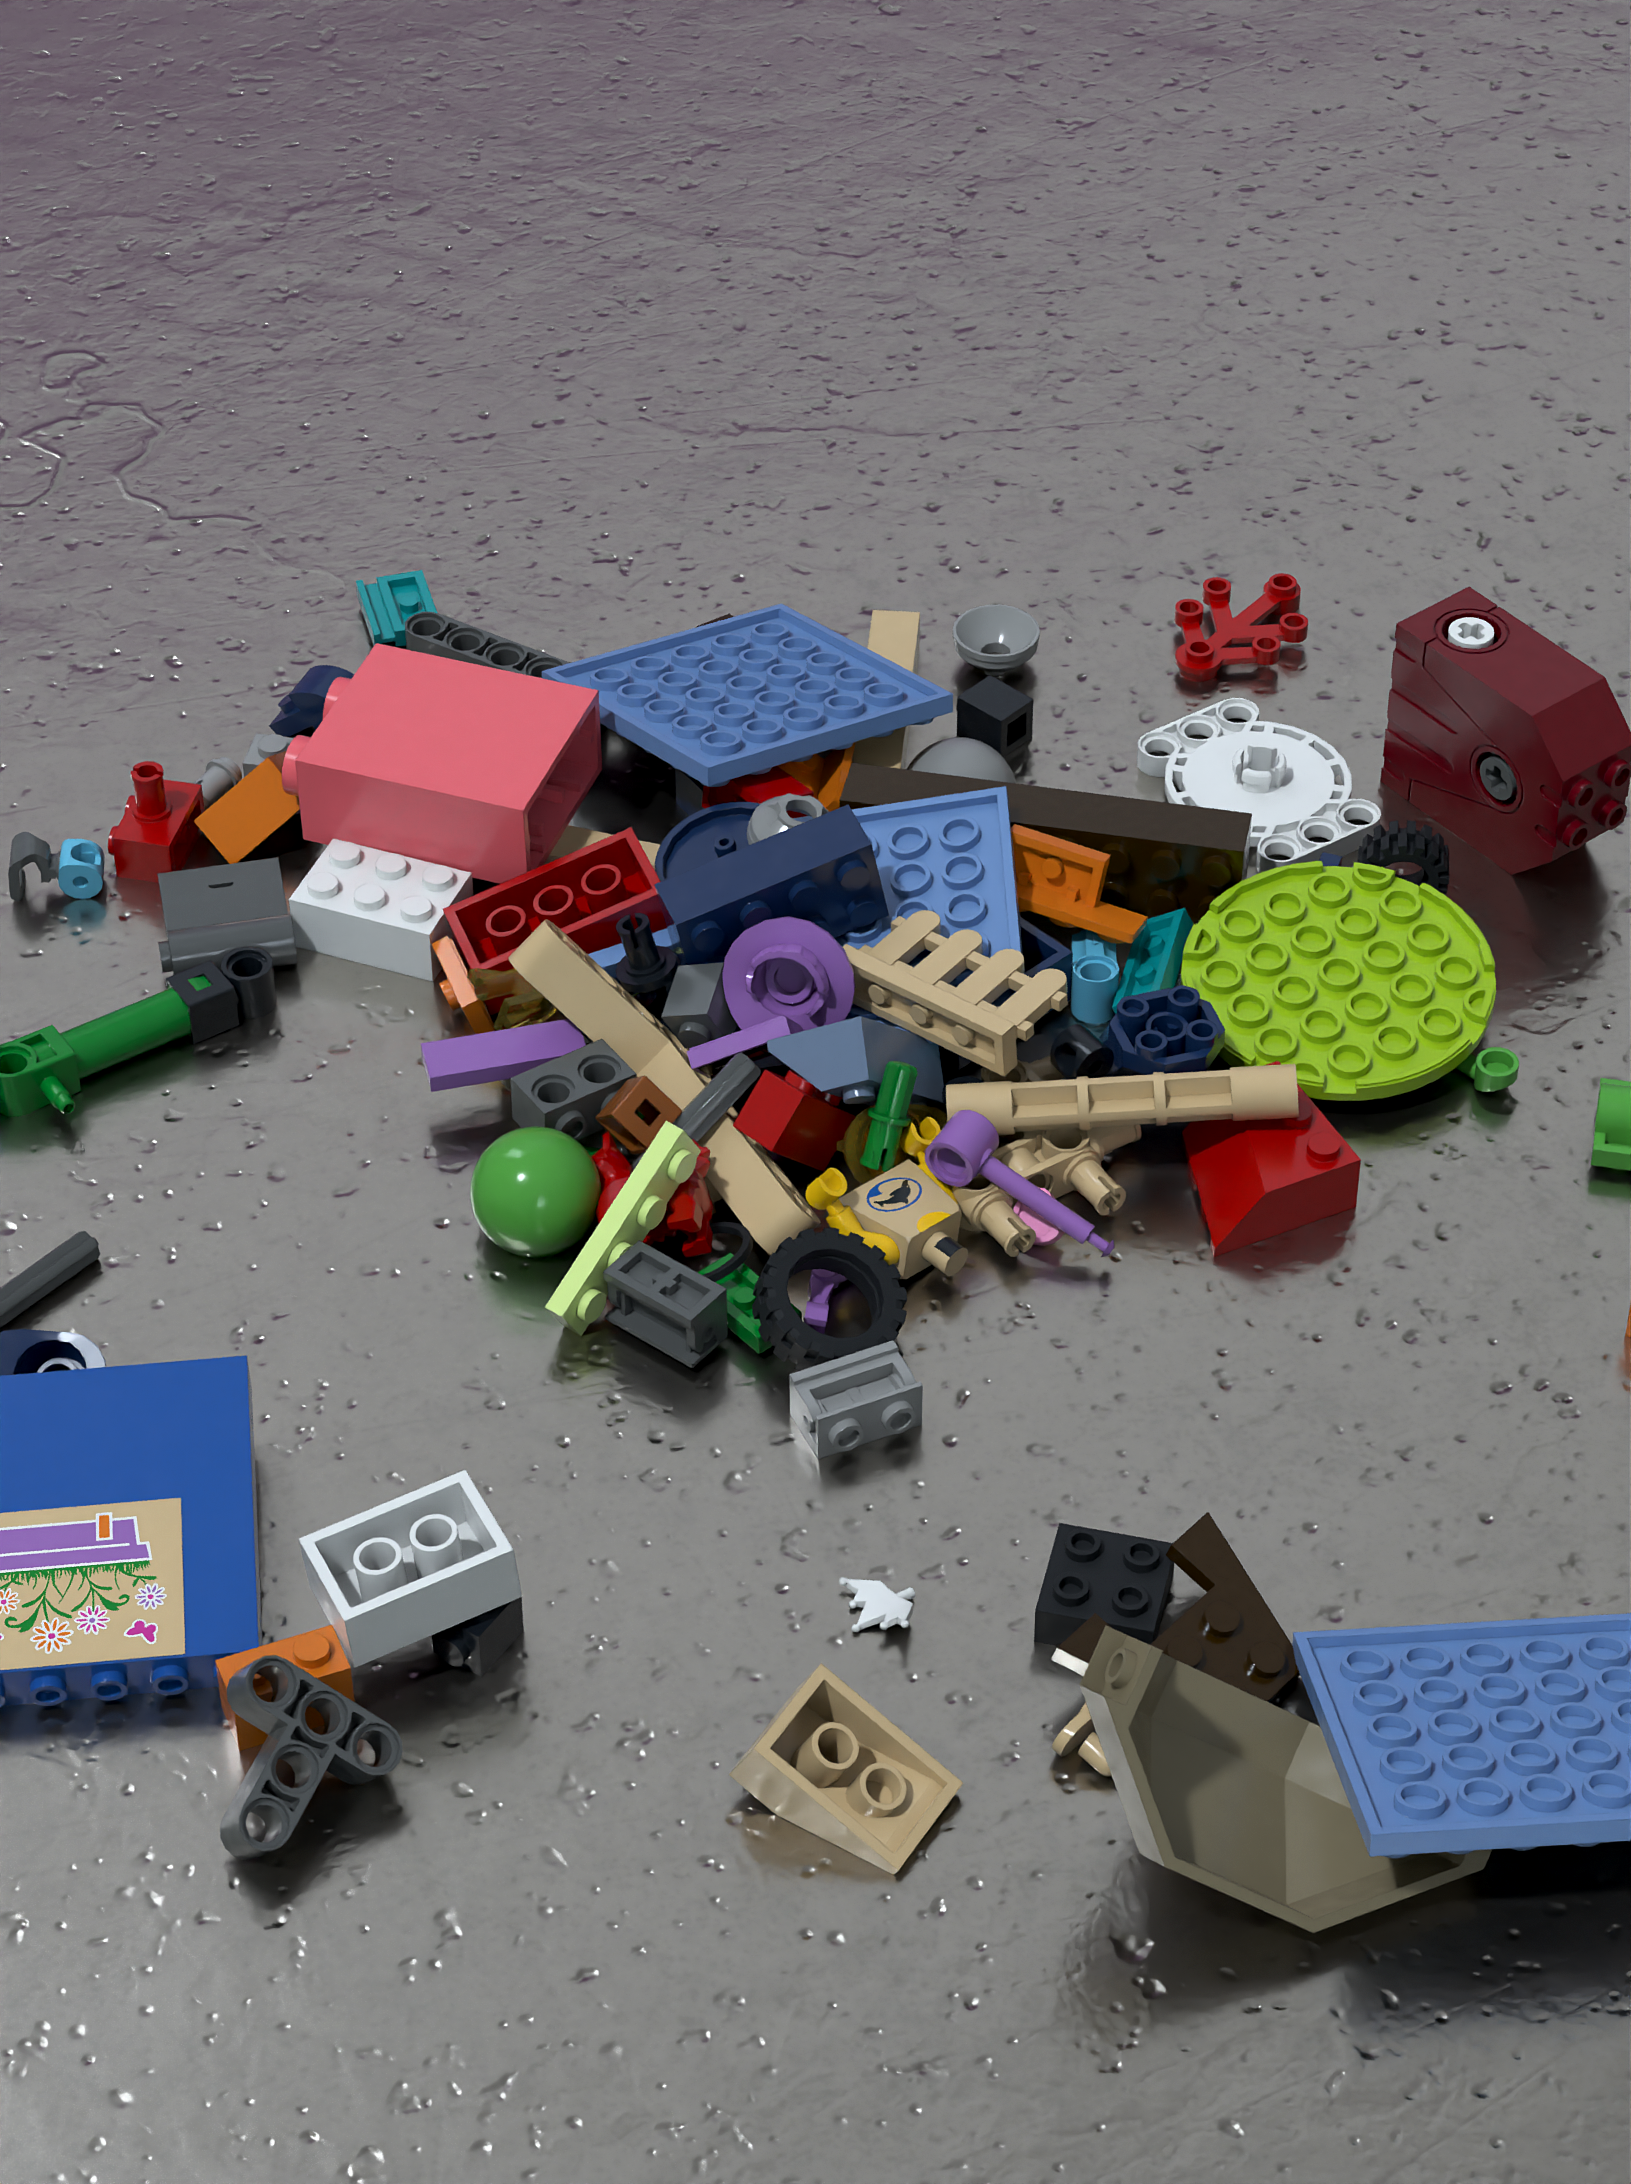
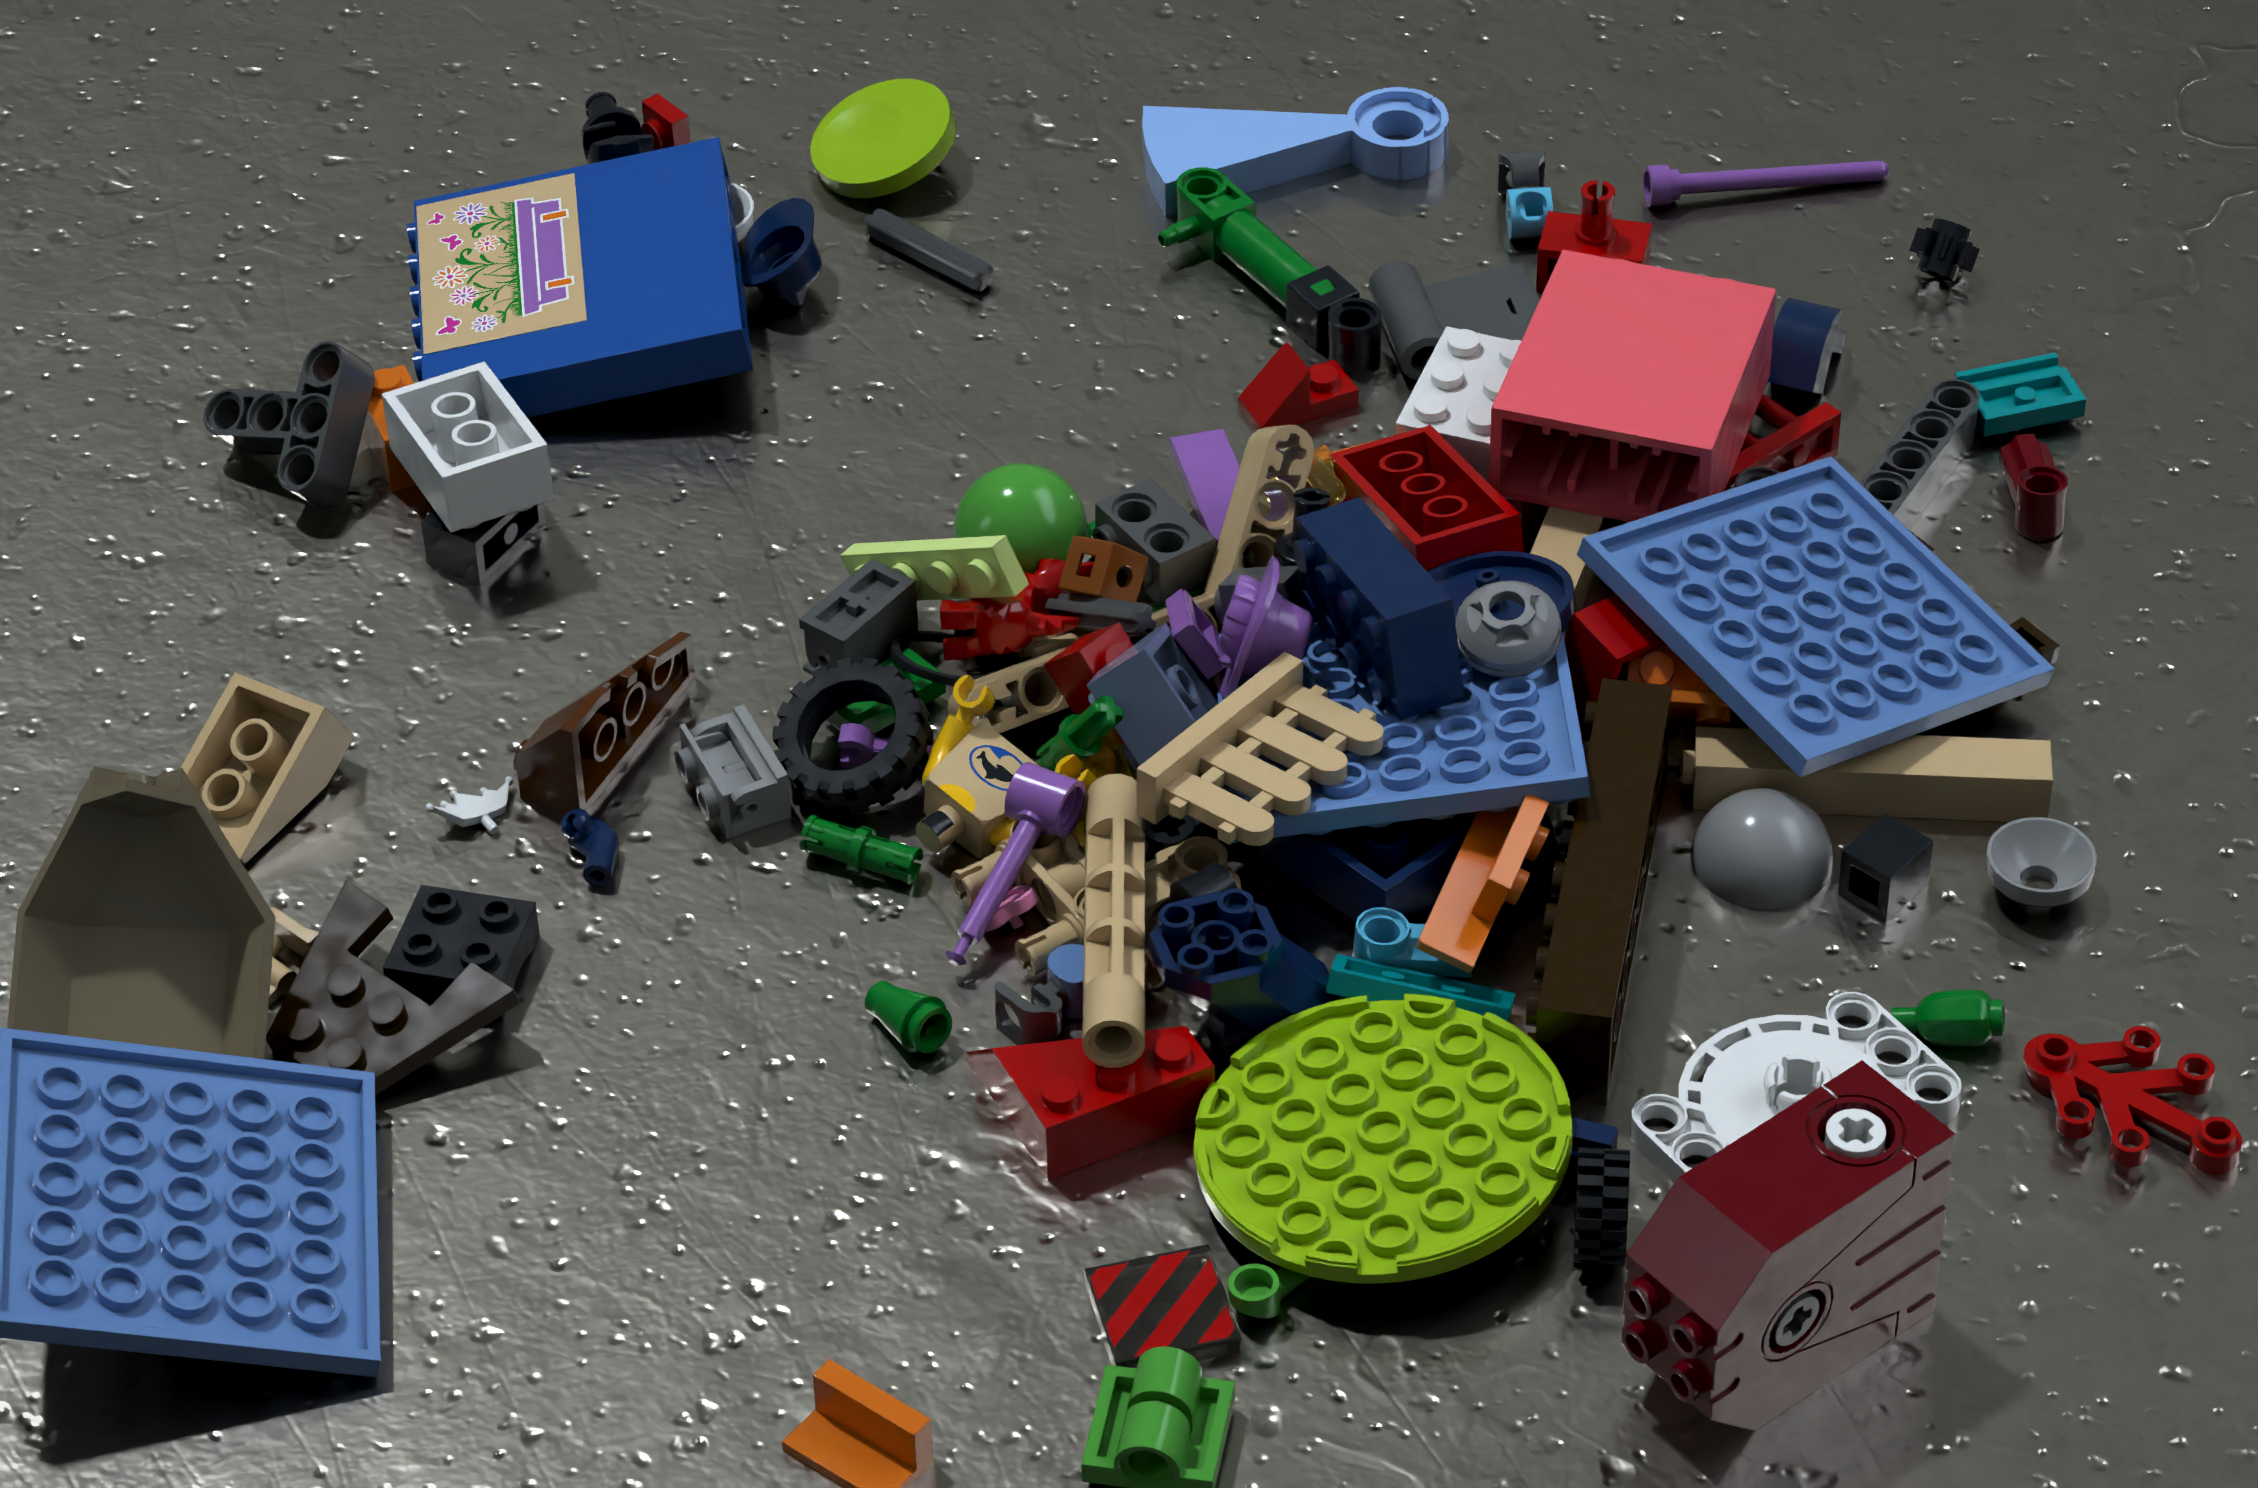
camera: 90 degrees right, 0 degrees up
none -> reddish brown wedge [514,631,695,814]
none -> dark blue arm [561,809,619,887]
none -> green pin [799,815,923,885]
none -> green cone [865,981,952,1053]
none -> dark grey leg [995,944,1084,1045]
none -> tile [1084,1244,1241,1369]
none -> red slope [1238,342,1359,430]
none -> medium lavender piece [1643,160,1889,207]
none -> green plant [1891,989,2005,1048]
none -> black gear [1909,218,1980,282]
none -> dark red piece [1999,434,2068,540]

